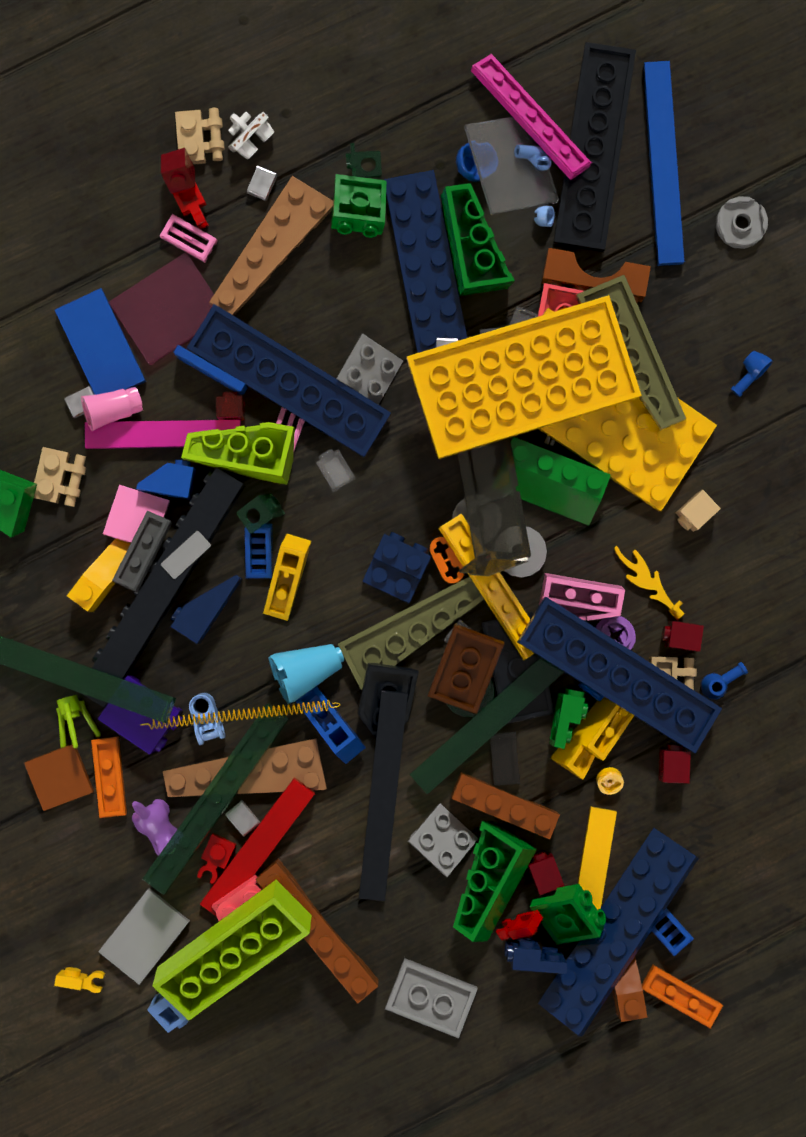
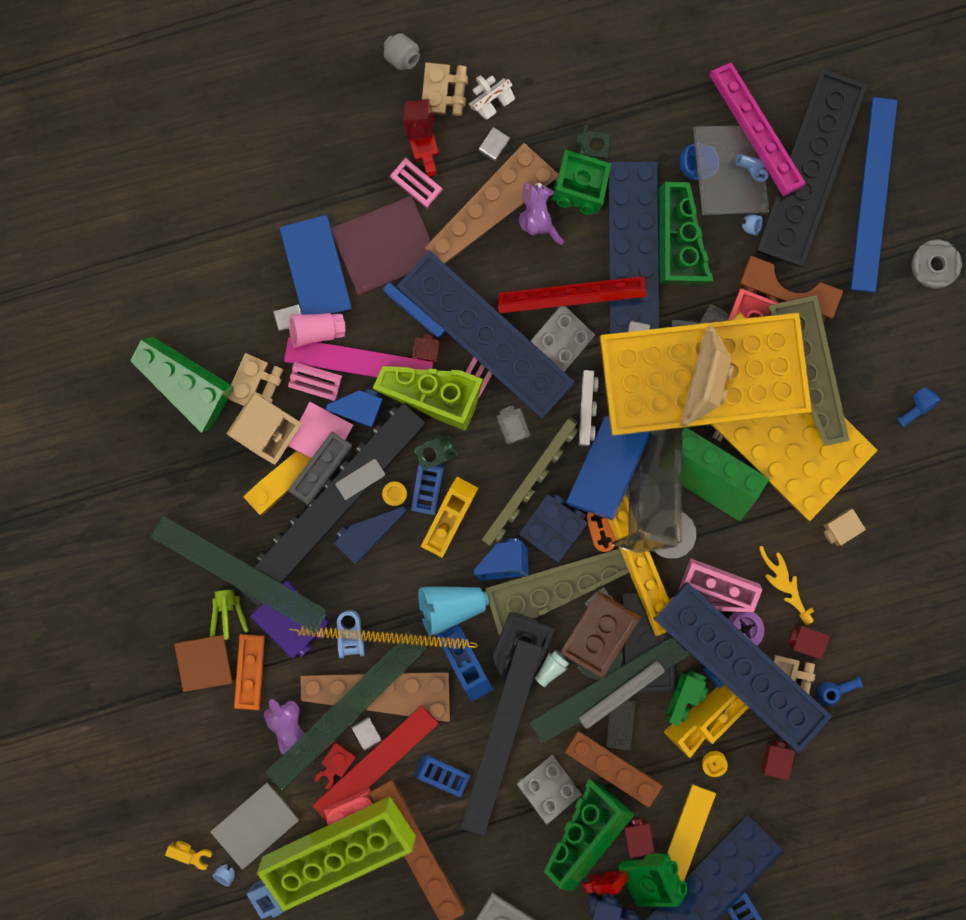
camera: 15 degrees right, 0 degrees up
none -> light blue hinge [213,864,235,887]
none -> tan slope [226,392,302,465]
none -> bright pink tile [288,362,342,401]
none -> yellow tile [382,481,407,506]
none -> light grey head [383,33,420,70]
none -> blue slope [414,753,471,798]
none -> blue slope [474,539,529,581]
none -> olive wing [482,416,579,546]
none -> red tile [498,276,646,313]
none -> medium lavender animal [519,183,564,245]
none -> light aqua cone [534,650,570,687]
none -> blue tile [567,416,652,521]
none -> white plate [578,370,598,446]
none -> light grey axle [579,661,665,729]
none -> tan wedge [679,326,733,427]

